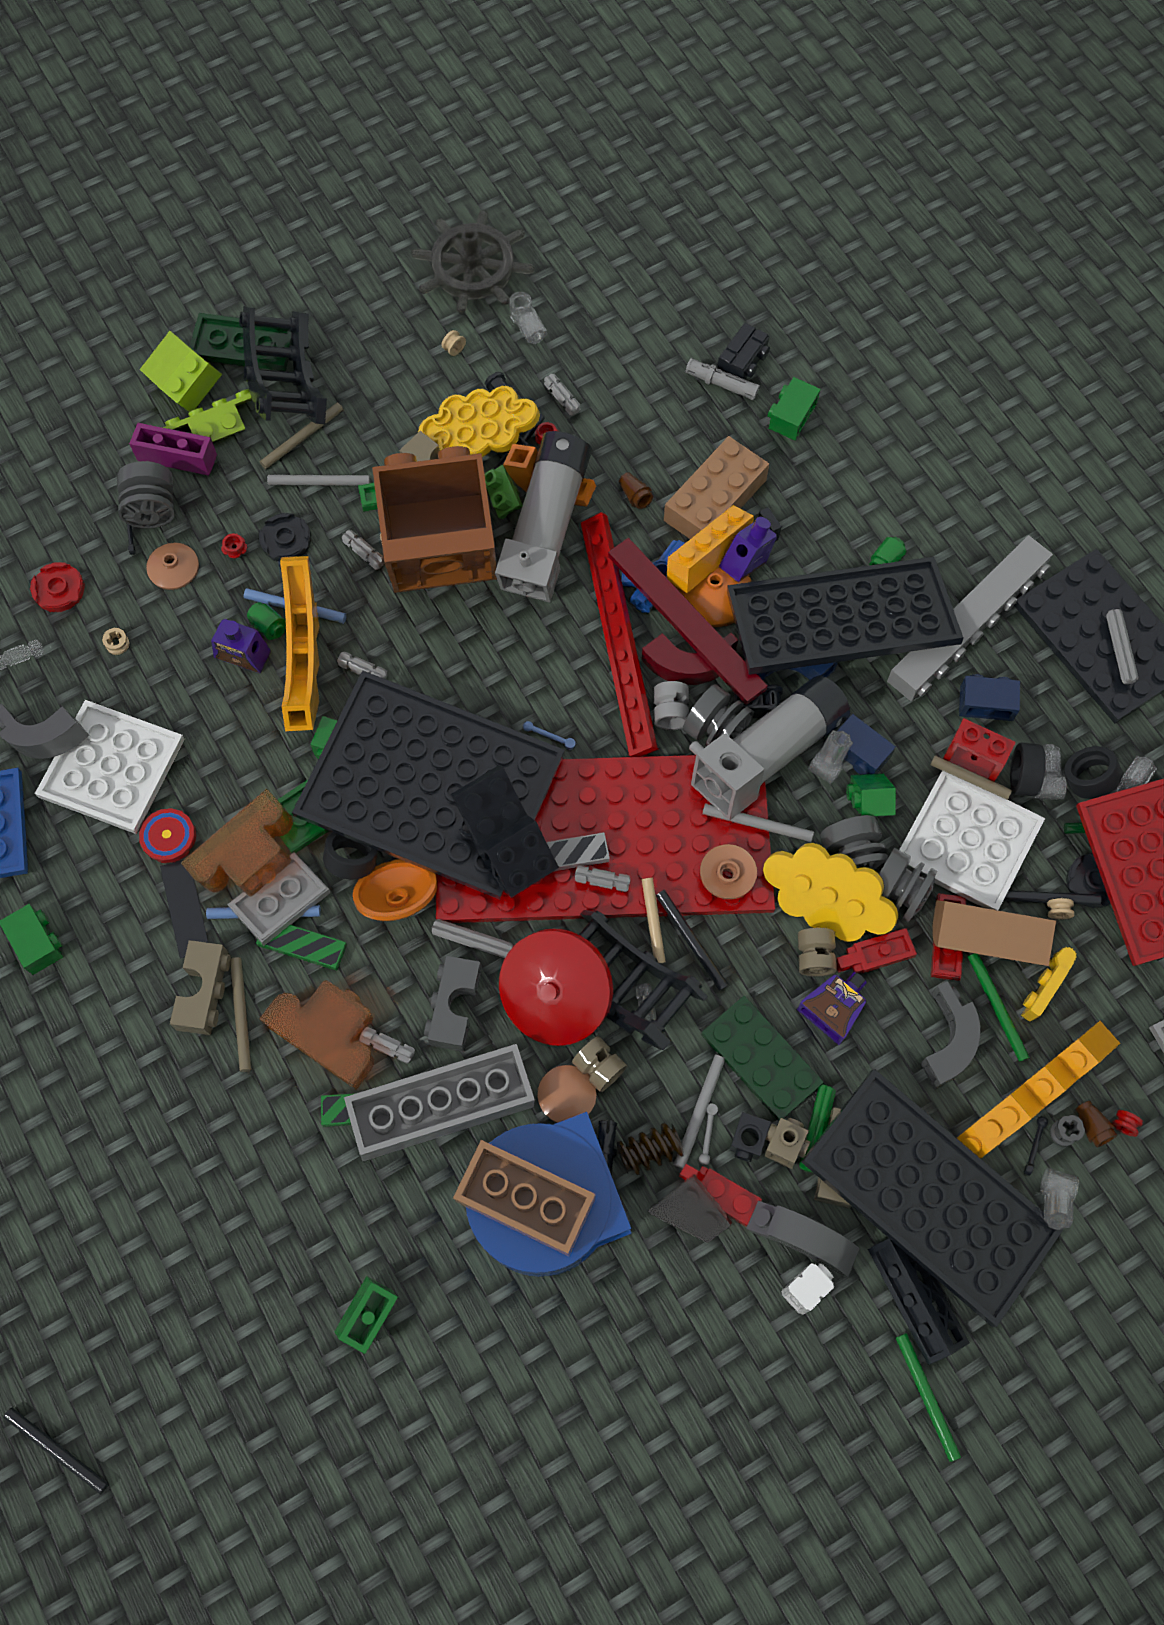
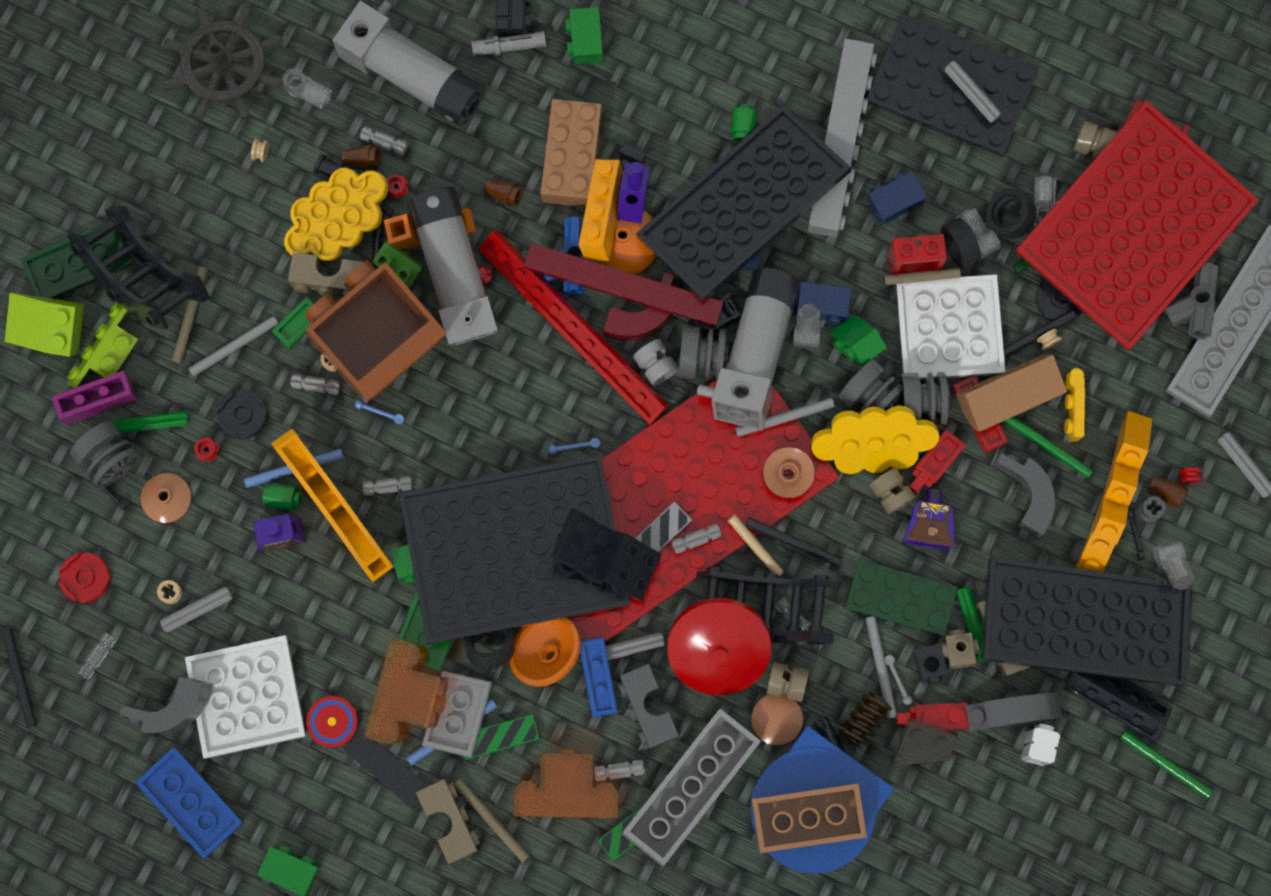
camera: 30 degrees left, 10 degrees up
none -> green axle [114,411,189,433]
none -> light grey axle [160,587,232,632]
none -> light grey piece [332,1,486,127]
none -> reddish brown cone [342,145,380,169]
none -> medium blue hinge [355,399,405,424]
none -> red plate [479,265,493,287]
none -> blue tile [580,636,618,717]

